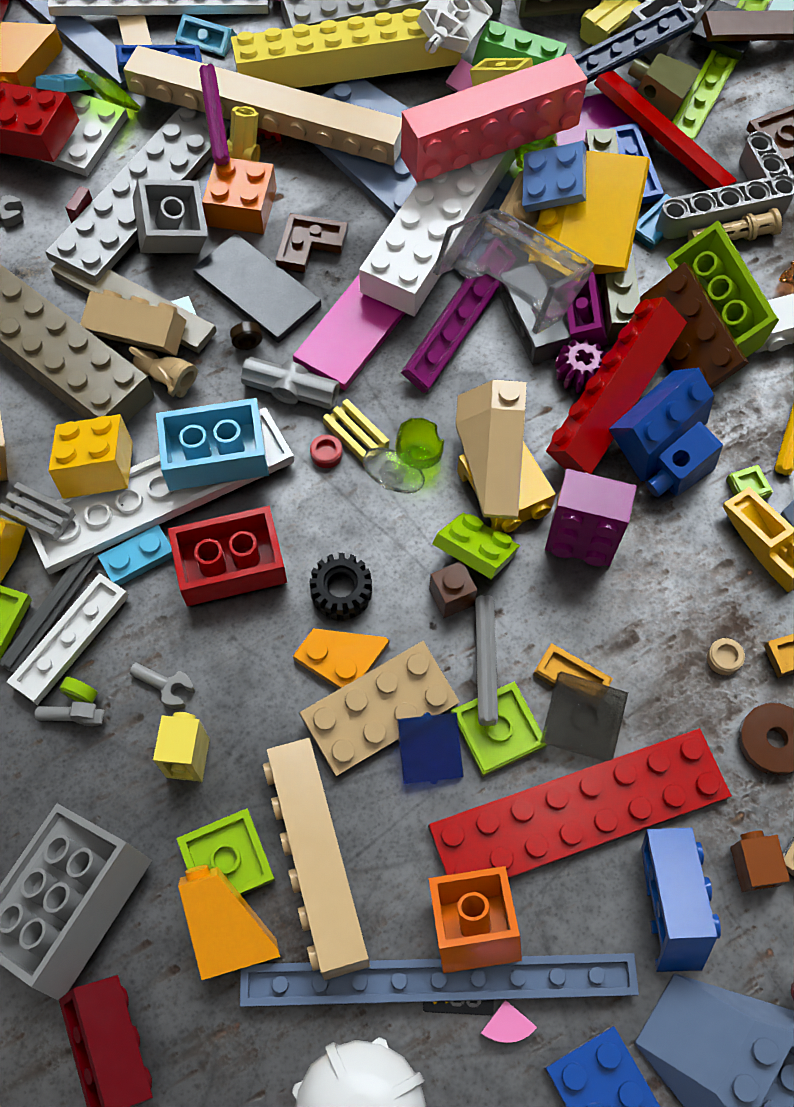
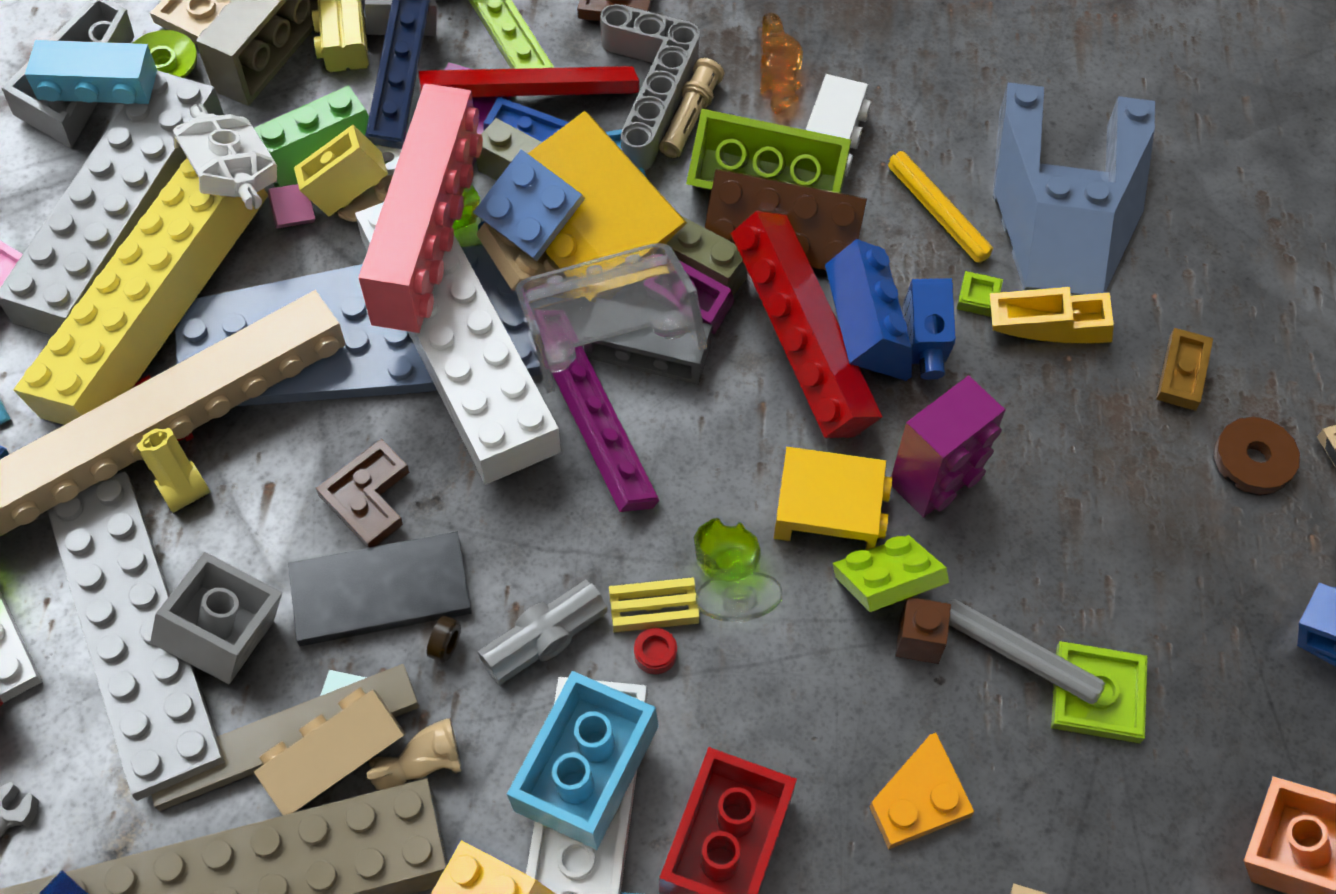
camera: 55 degrees left, 5 degrees down
tile [65,186,93,223] -> none
magenta axle [199,64,230,166] -> none
orange brick [202,158,277,234] -> none
tile [293,275,406,390] -> none
tan plate [299,641,459,776] -> none
black tyre [309,553,372,620] -> none
clear blue piece [397,712,464,784] -> none
red plate [428,728,732,879] -> none
tan wedge [456,380,526,520] -> none
tile [533,643,613,711] -> none
clear smoke tile [540,671,629,762] -> none
magenta gear [555,338,607,394] -> none
olive torso [627,53,700,121] -> none
tan tile [707,638,745,675] -> none

